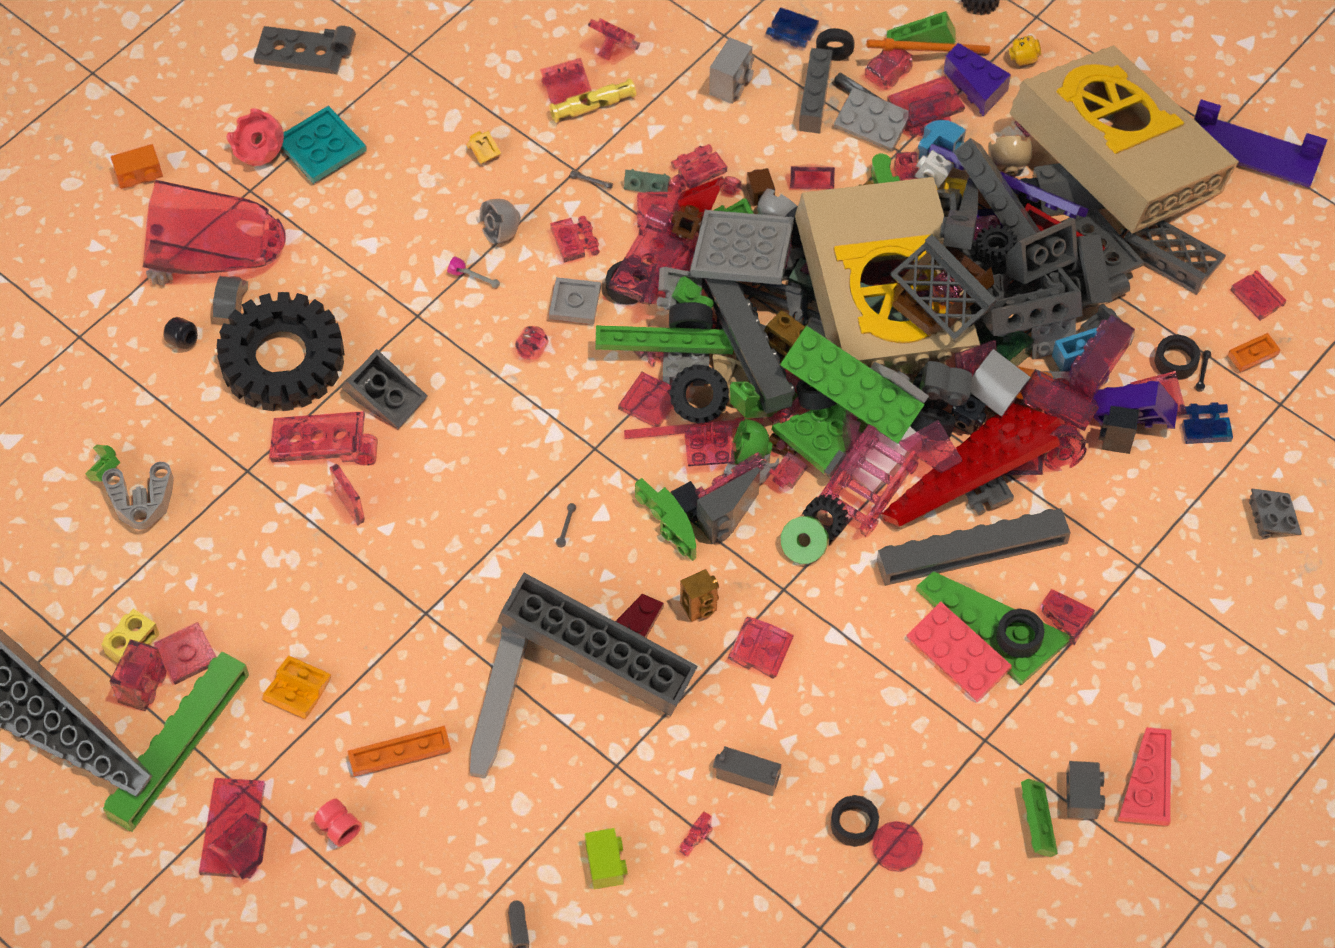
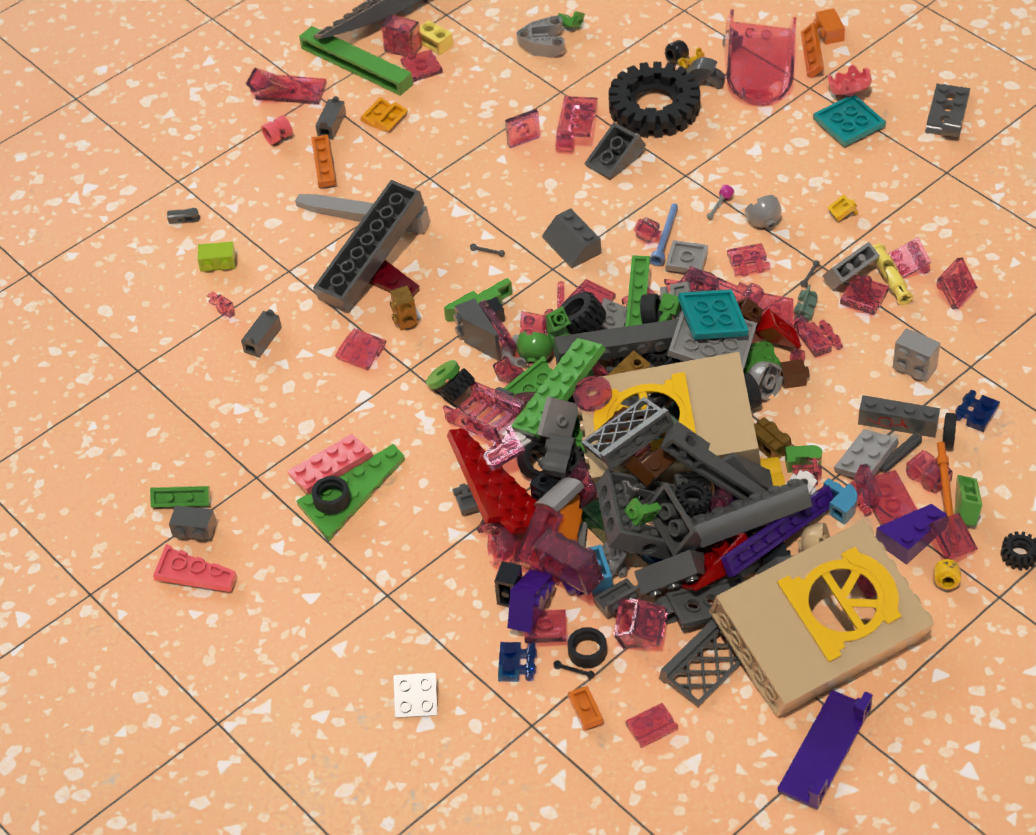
camera: 100 degrees right, 10 degrees down
clear pink slope [790,163,835,189] -> none
black tyre [830,795,880,847] -> none
clear pink tile [872,821,923,872] -> none
dark grey brick [877,508,1071,586] -> none
clear pink wing [1040,588,1095,645] -> none
none -> dark grey brick [315,96,346,140]
none -> dark grey slope [542,208,601,269]
none -> clear pink tile [573,376,612,411]
none -> clear pink slope [613,598,667,649]
none -> bright green bracket [624,498,662,526]
none -> medium blue piece [650,203,678,266]
none -> yellow piece [677,47,705,69]
none -> teal plate [678,289,749,340]
none -> orange plate [801,22,824,78]
none -> light grey brick [822,242,880,290]
none -> clear pink plate [840,275,889,315]
none -> clear pink tile [929,513,978,560]

